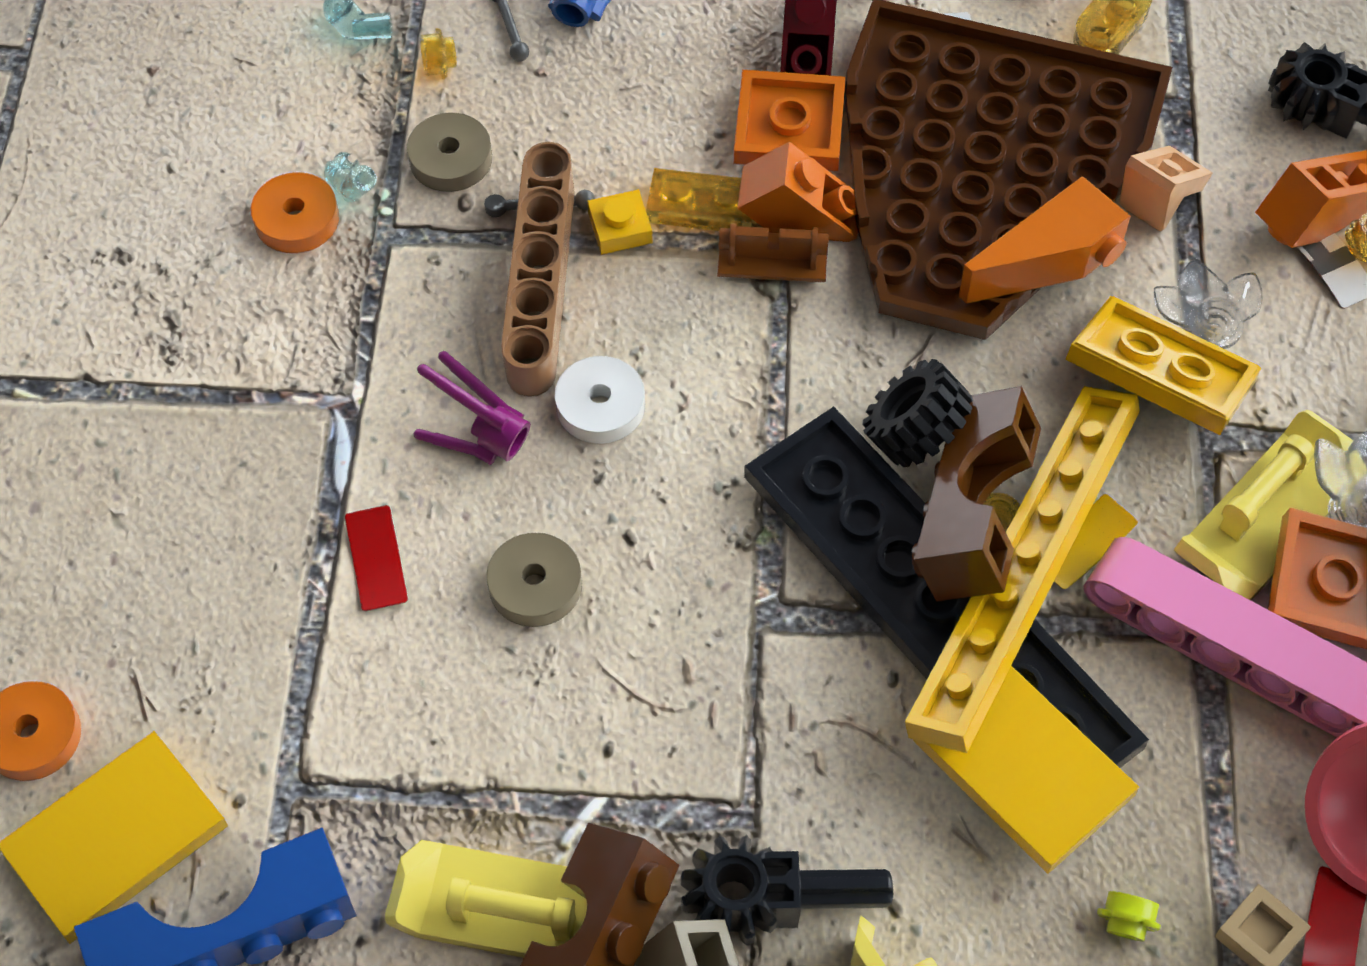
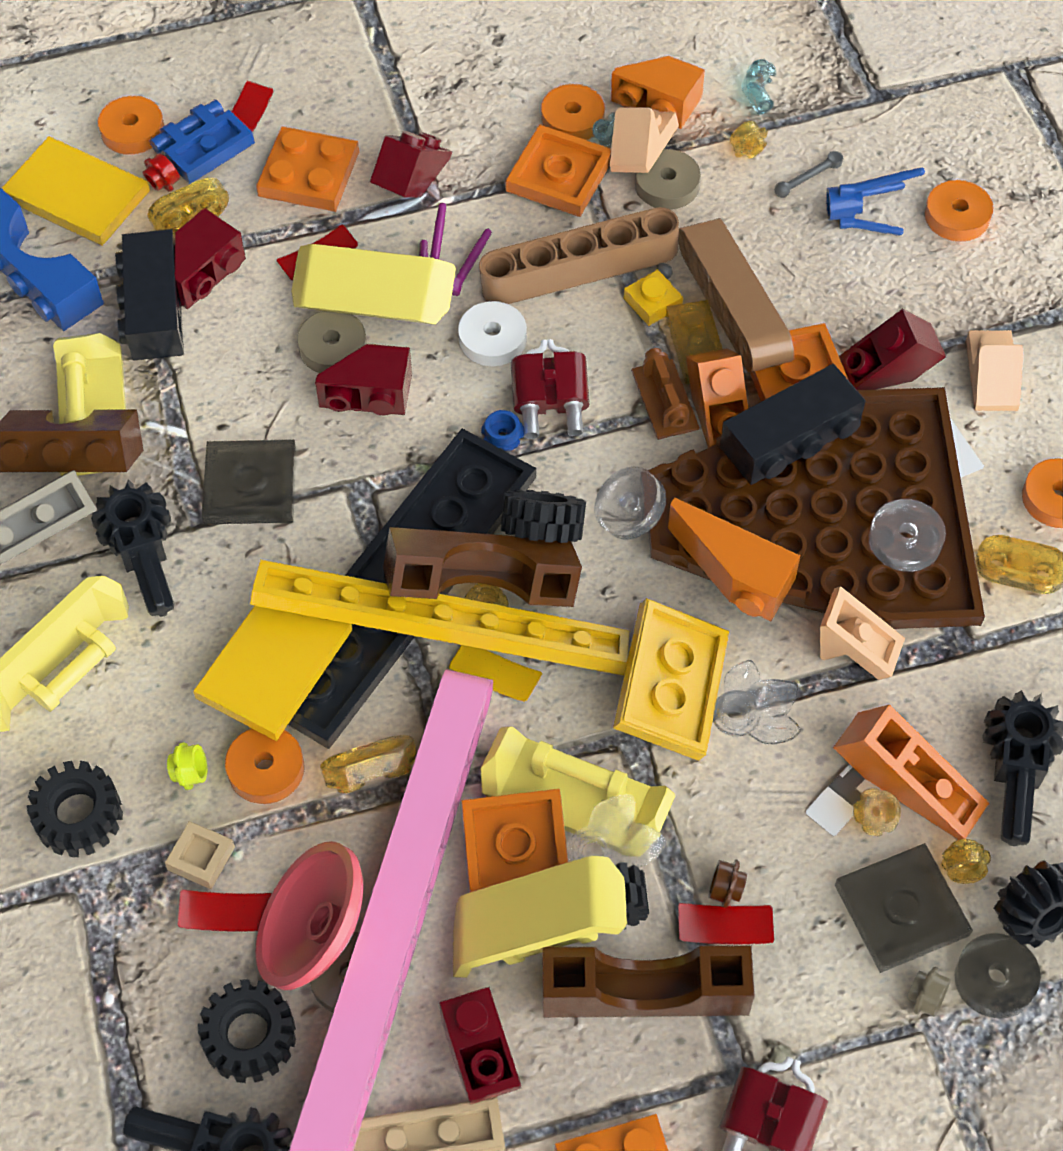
camera: 70 degrees right, 0 degrees up
none -> black brick [115,229,184,361]
none -> red plate [142,153,180,192]
none -> clear yellow plate [147,177,229,235]
none -> blue plate [149,99,255,184]
none -> dark red slope [175,207,246,310]
none -> clear smoke tile [202,439,296,525]
none -> orange piece [225,728,305,804]
none -> red sticker [231,81,274,132]
none -> orange plate [257,126,359,212]
none -> light yellow piece [291,244,456,325]
none -> dark red slope [315,344,412,416]
none -> clear yellow plate [320,735,417,793]
none -> dark red slope [370,131,453,198]
none -> blue plate [481,410,524,451]
none -> orange plate [506,124,611,217]
none -> dark red piece [511,339,590,439]
none -> clear piece [594,466,666,540]
none -> light nougat slope [610,107,679,173]
none -> orange slope [611,56,705,129]
none -> medium nougat beam [679,218,794,373]
none -> black brick [720,363,866,485]
none -> clear piece [869,499,946,571]

